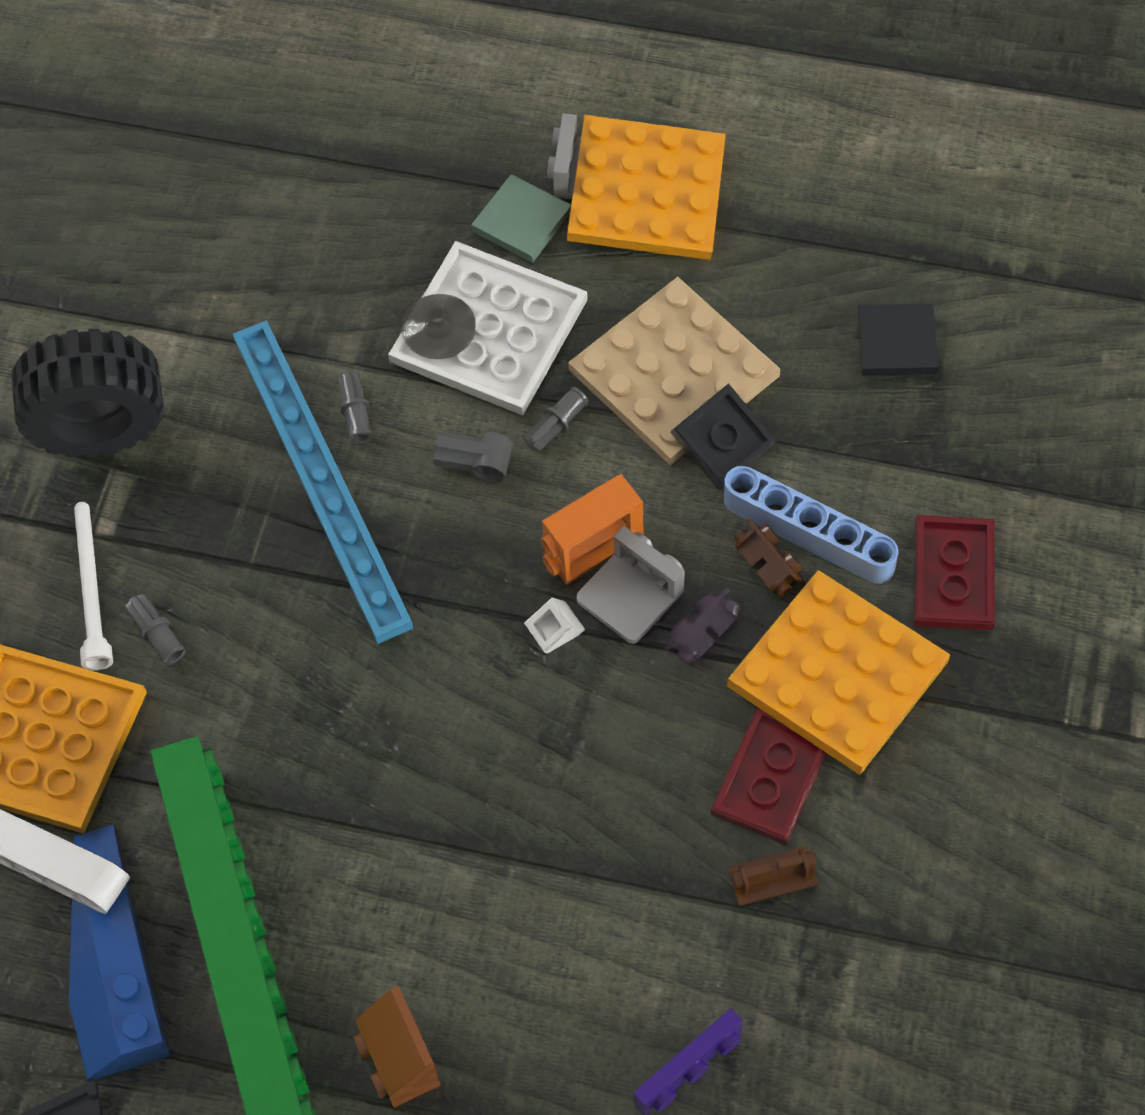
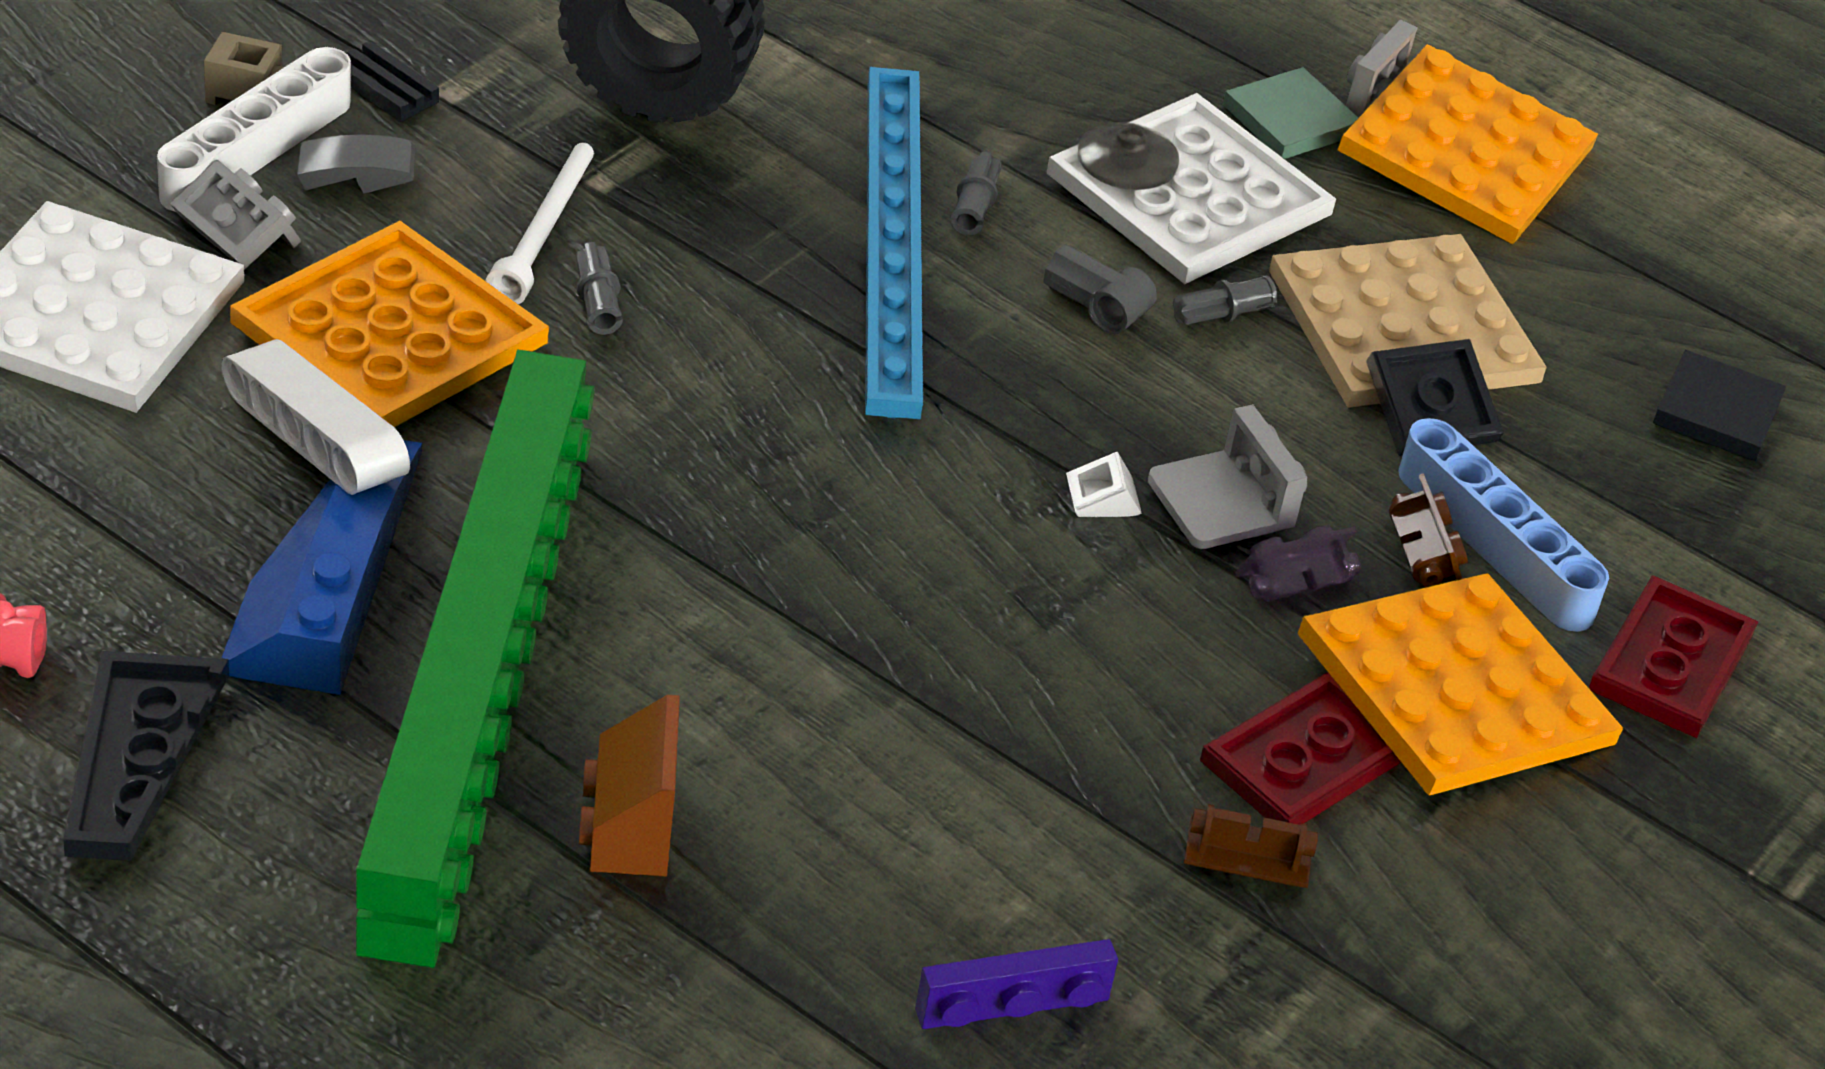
camera: 15 degrees right, 20 degrees down
orange window [540,474,644,585] -> none

